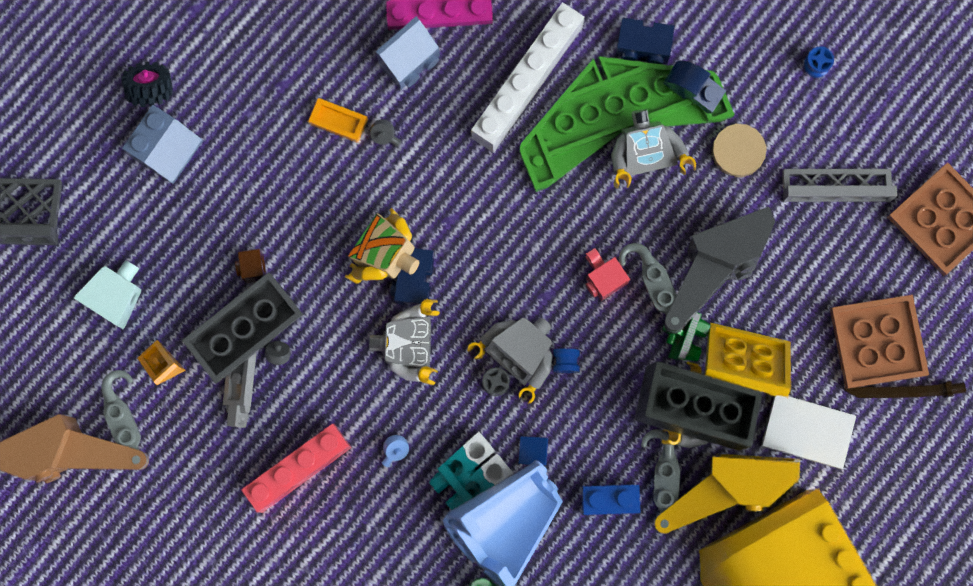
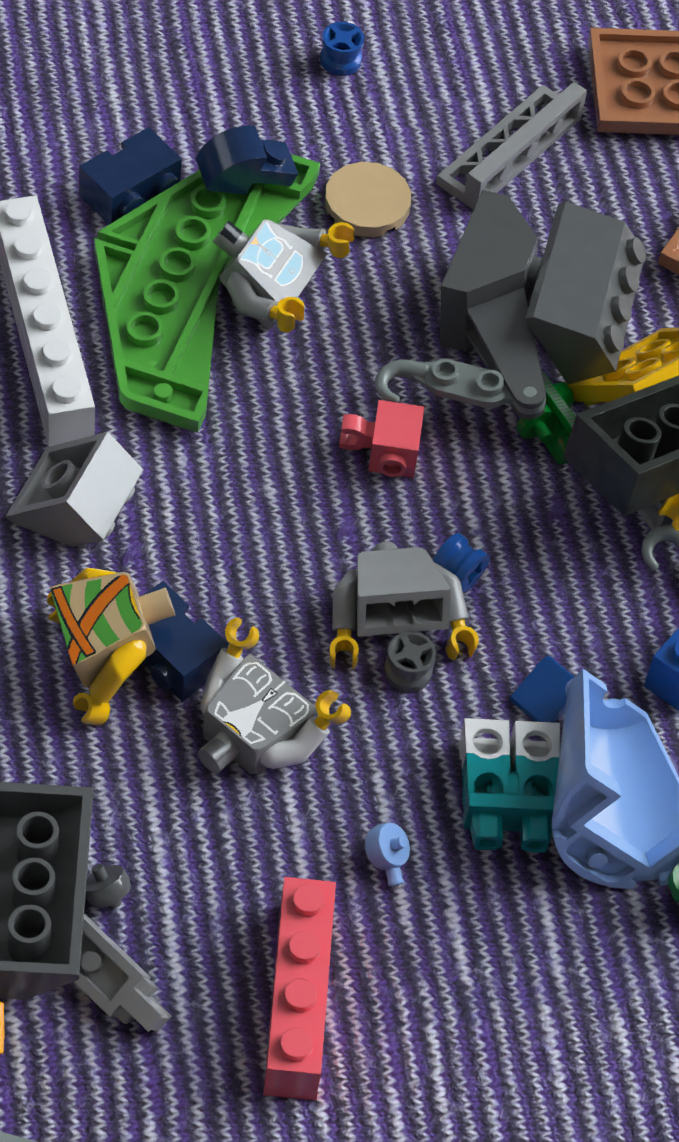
camera: 60 degrees left, 25 degrees down
none -> light grey slope [5,432,144,547]
none -> dark grey slope [525,202,646,385]

